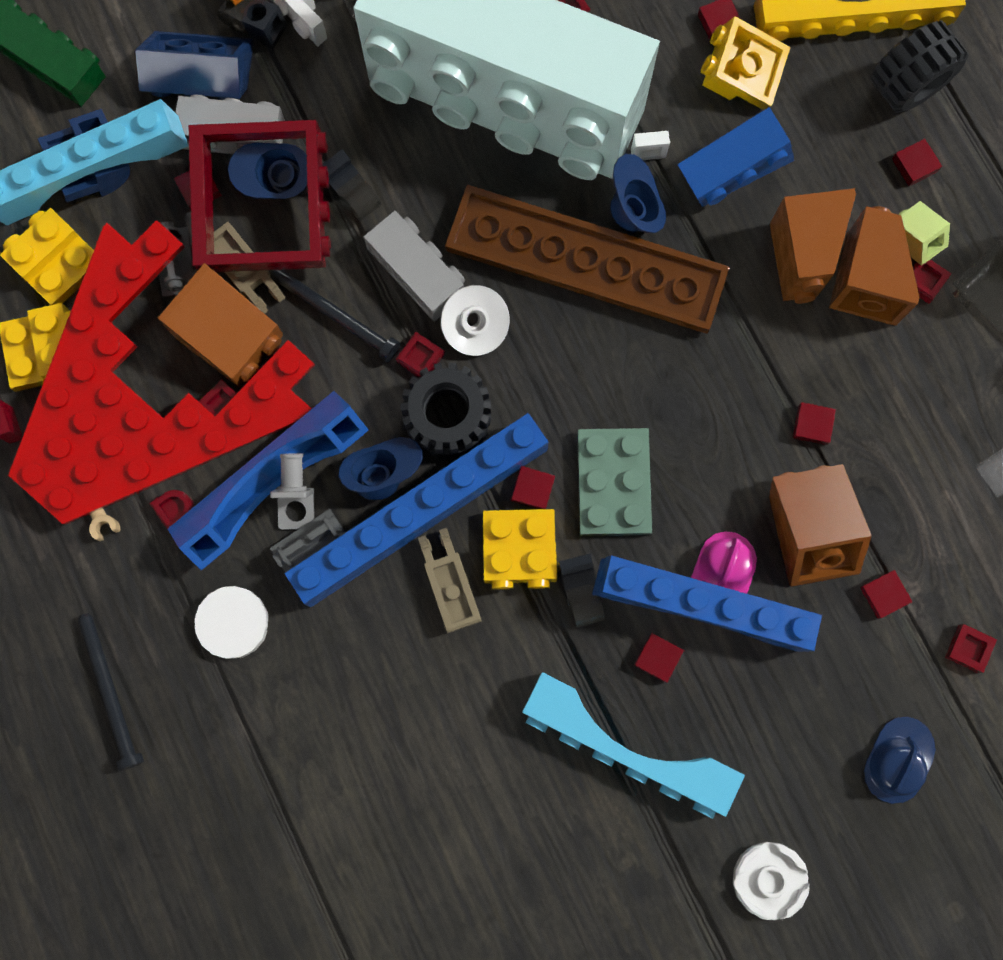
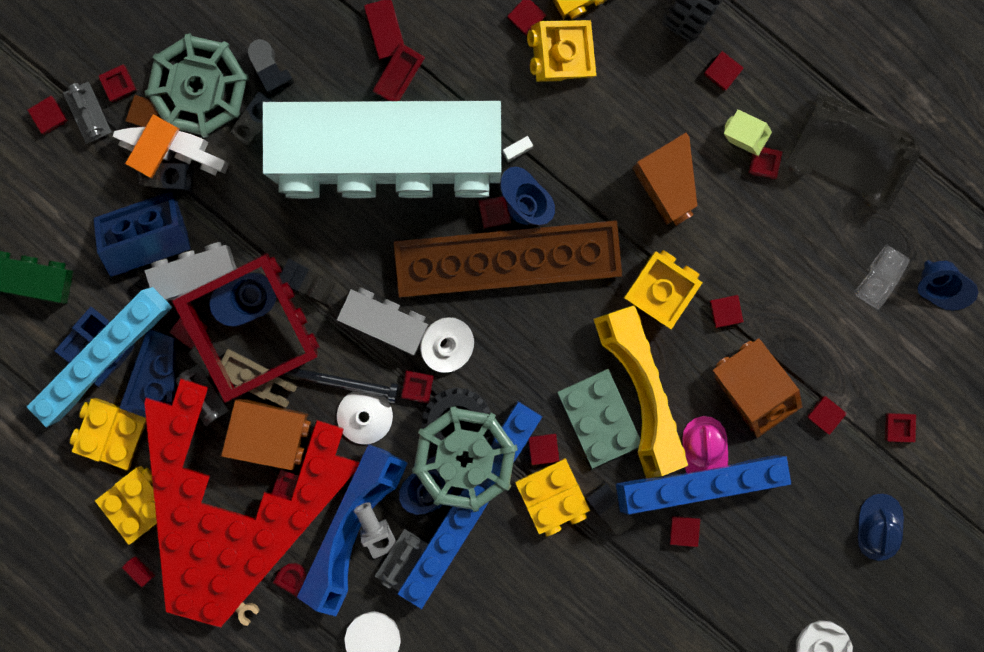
camera: 20 degrees left, 10 degrees up
dark tan hinge [418,528,482,633] -> none
medium azure arch [522,672,745,819] -> none
blue wedge [678,107,794,207] -> none
dark orange slope [829,206,919,326] -> none
none -> dark blue wing [120,329,177,418]
none -> white dish [337,391,393,444]
none -> sand green plate [412,406,518,512]
none -> dark red tile [479,196,511,229]
none -> yellow arch [593,305,688,479]
none -> yellow plate [624,250,703,329]

